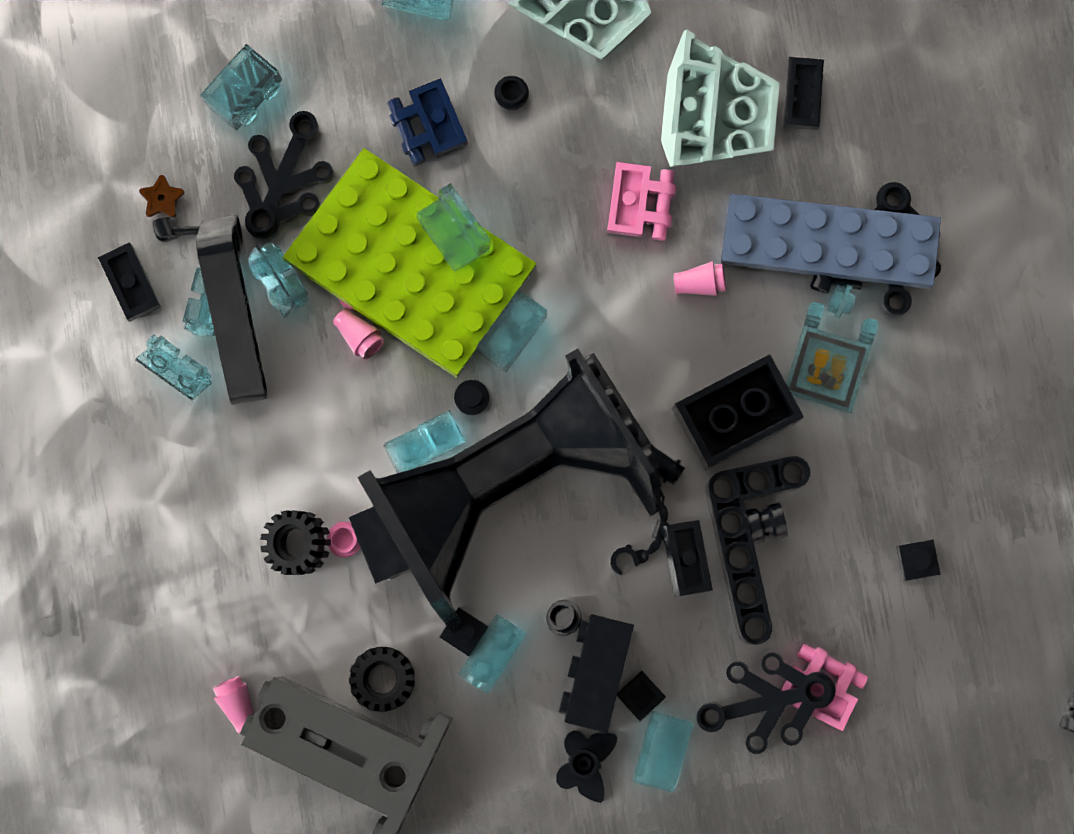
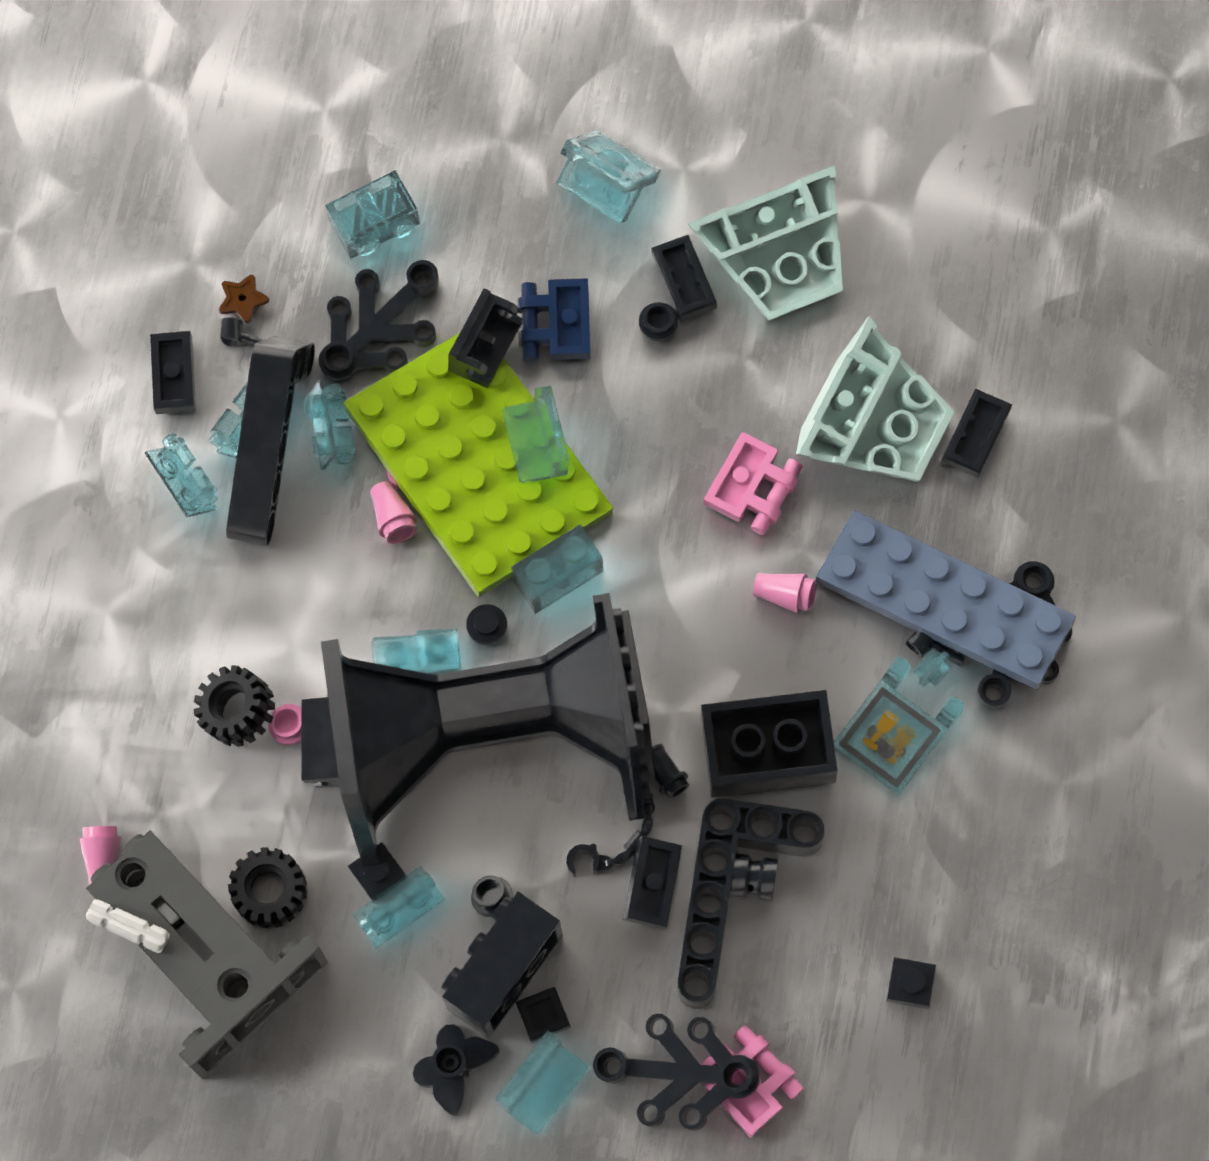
camera: 25 degrees right, 10 degrees down
none -> white axle [86,900,170,953]
none -> black hinge [448,288,523,389]
none -> black plate [651,235,717,322]

